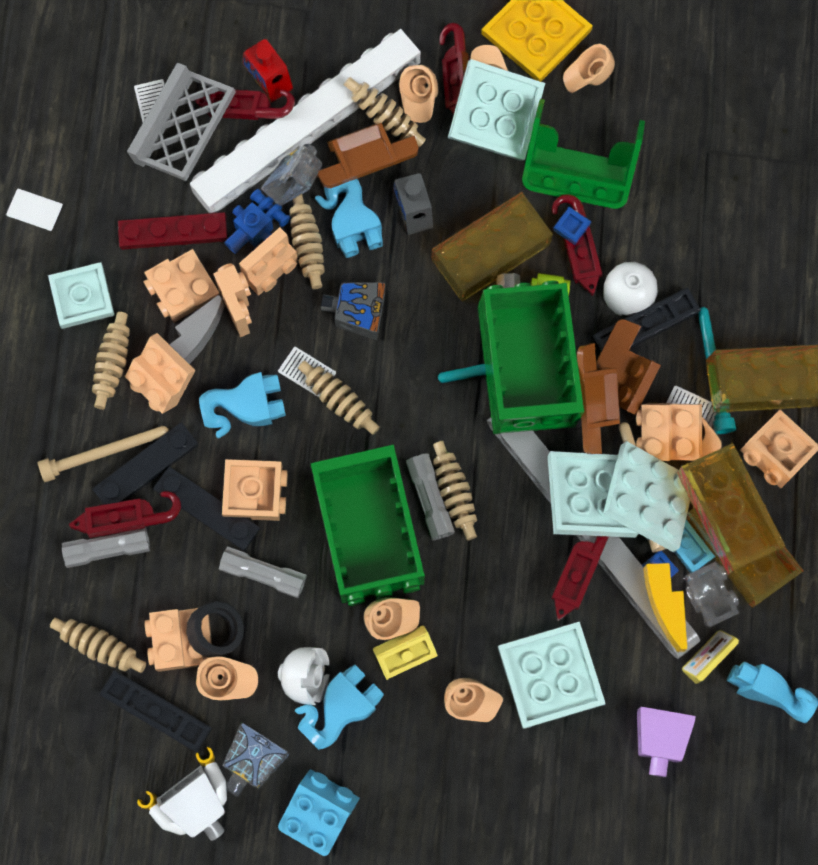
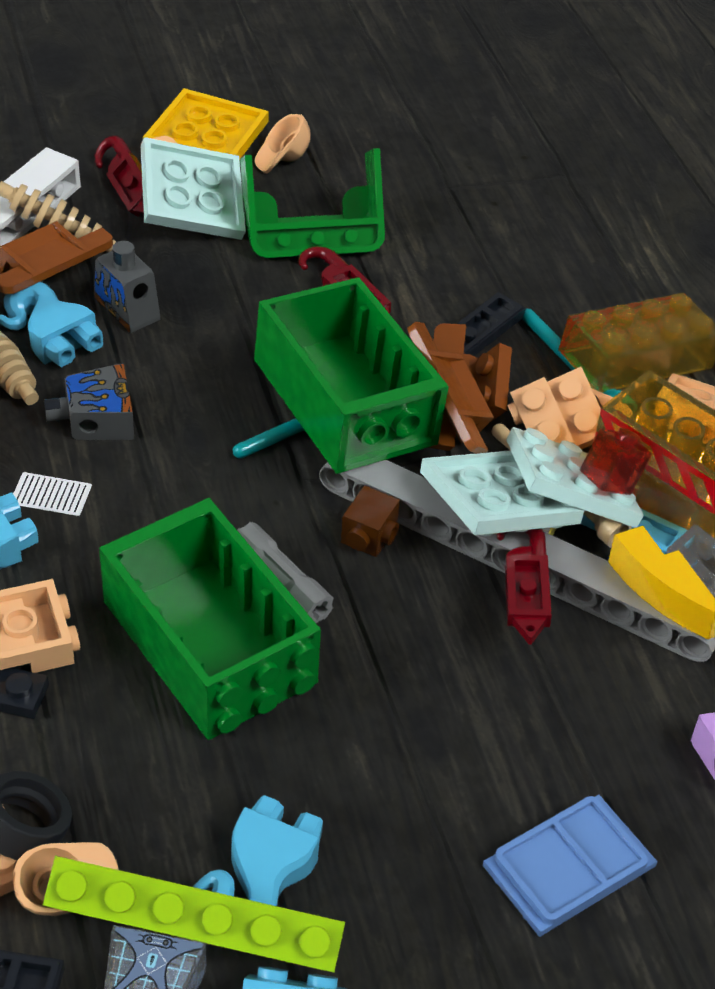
camera: 25 degrees left, 30 degrees down
light grey axle [219,546,307,598] -> none
white cylinder [278,647,329,705] -> none
tan piece [298,361,380,435] -> none
light nougat cap [364,597,420,640] -> none
light yellow slope [373,625,438,680] -> none
light nougat cap [399,65,438,123] -> none
clear yellow brick [432,192,553,301] -> none
tan piece [433,441,477,540] -> none
light nougat cap [444,678,503,722] -> none
light aqua plate [498,622,606,729] -> none
blue tile [553,207,591,245] -> none
white cylinder [603,262,658,316] -> none
none -> lime plate [42,856,345,973]
none -> reddish brown brick [341,485,400,557]
none -> medium blue piece [483,795,657,937]
none -> clear red brick [579,428,652,495]

